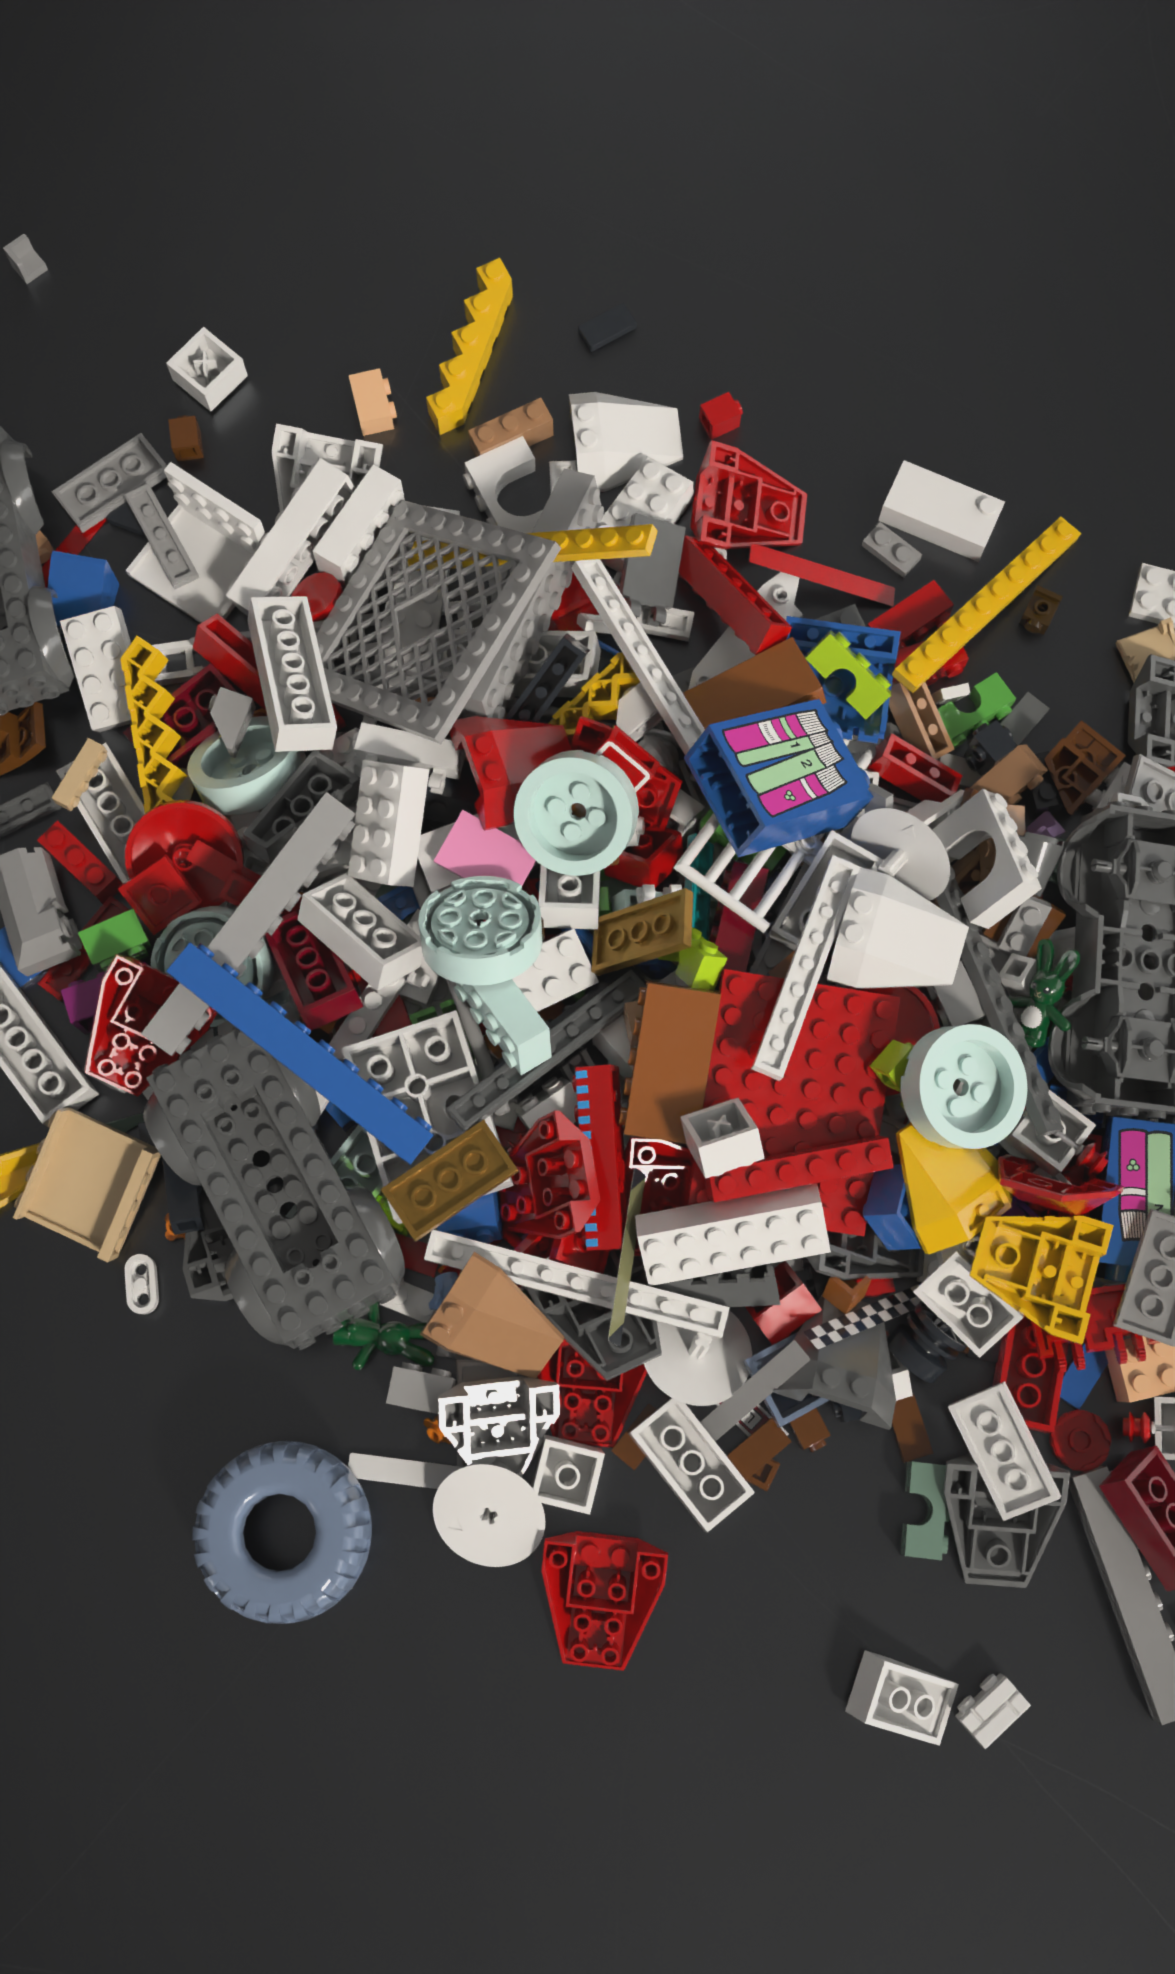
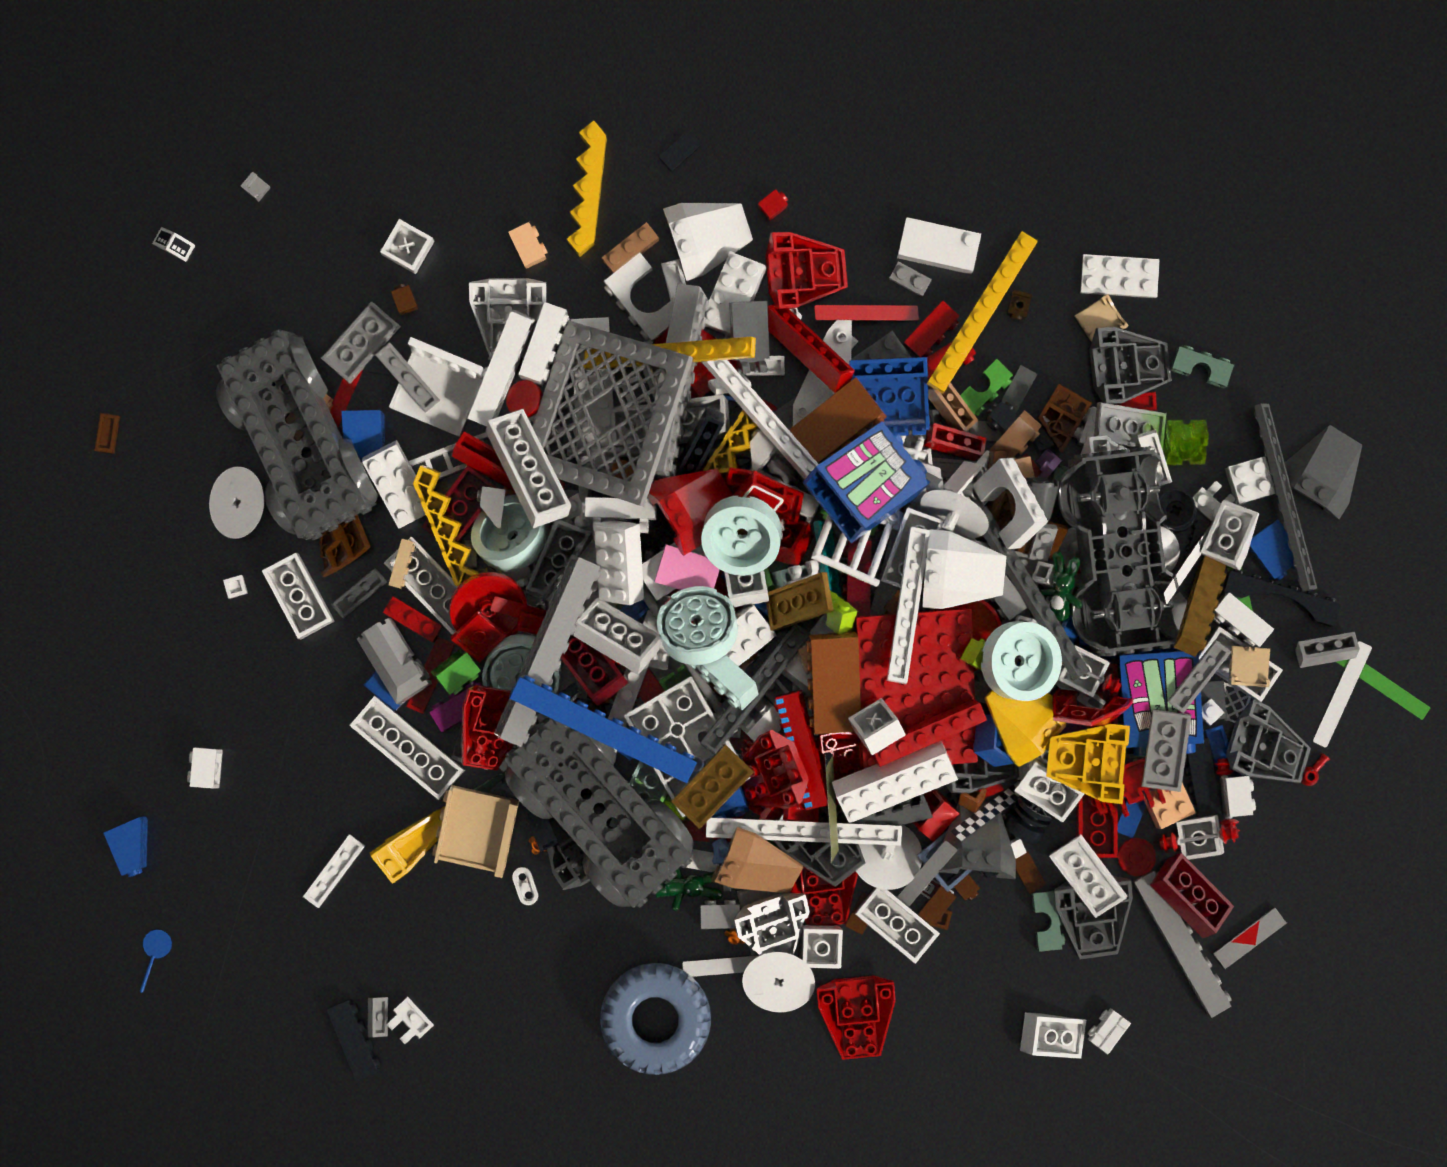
camera: 15 degrees left, 10 degrees up
lime arch [805,630,891,720] -> none
white tile [931,683,970,706] -> none

